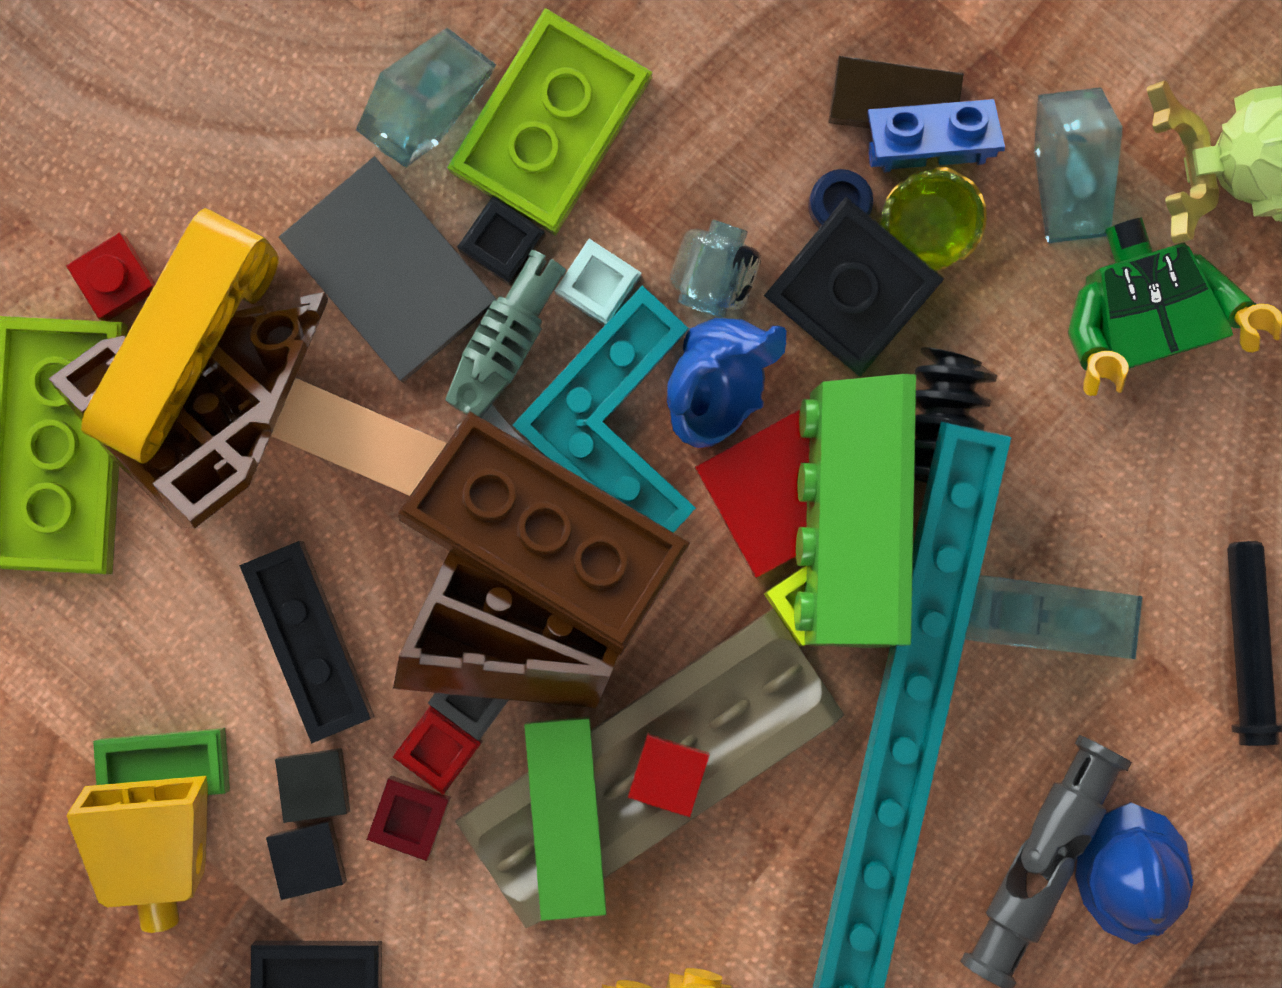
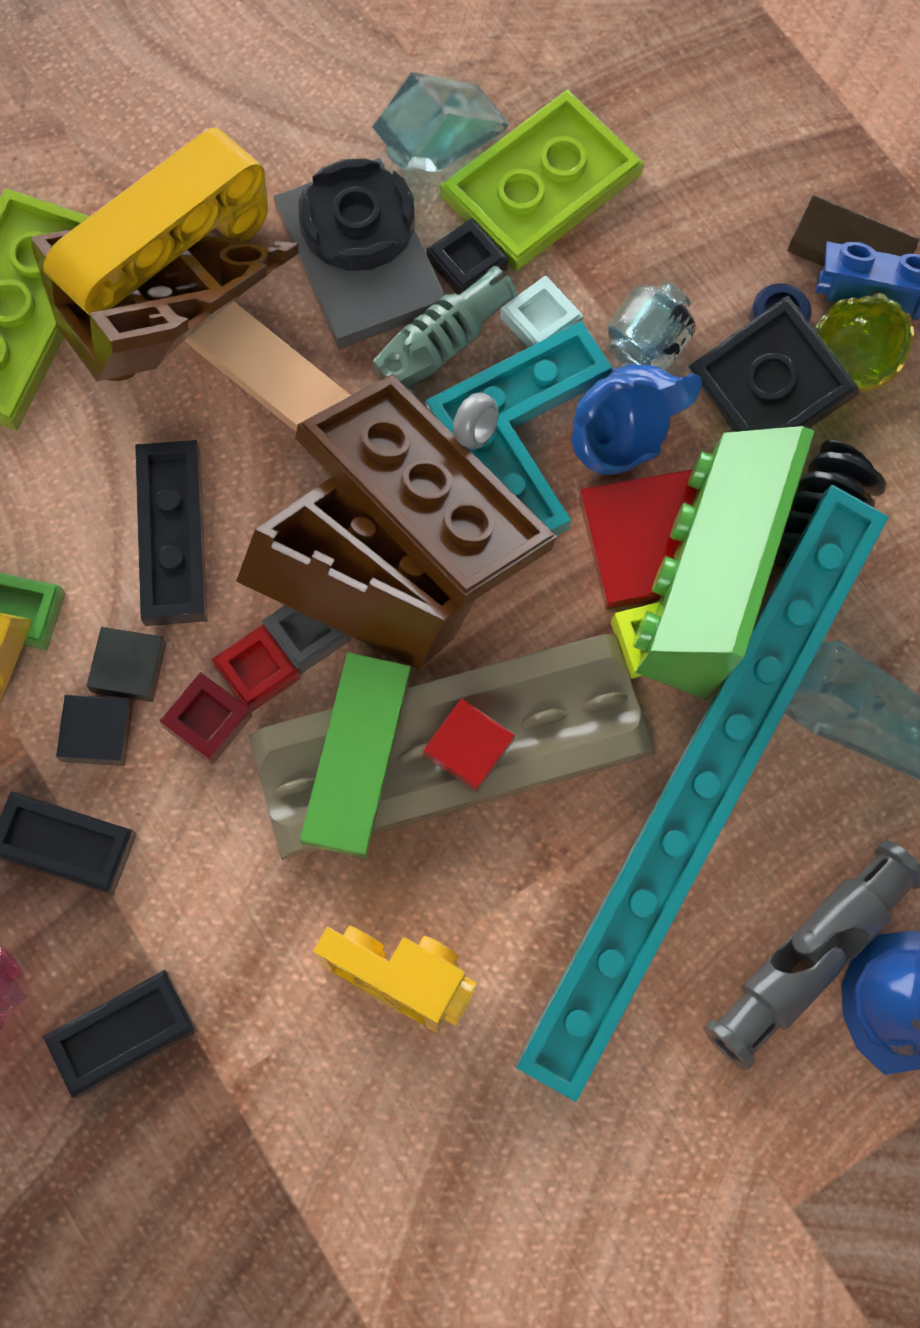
camera: 10 degrees right, 15 degrees down
red plate [66,232,156,321] -> none
none -> black tile [299,158,415,271]
none -> light grey piece [453,392,499,450]

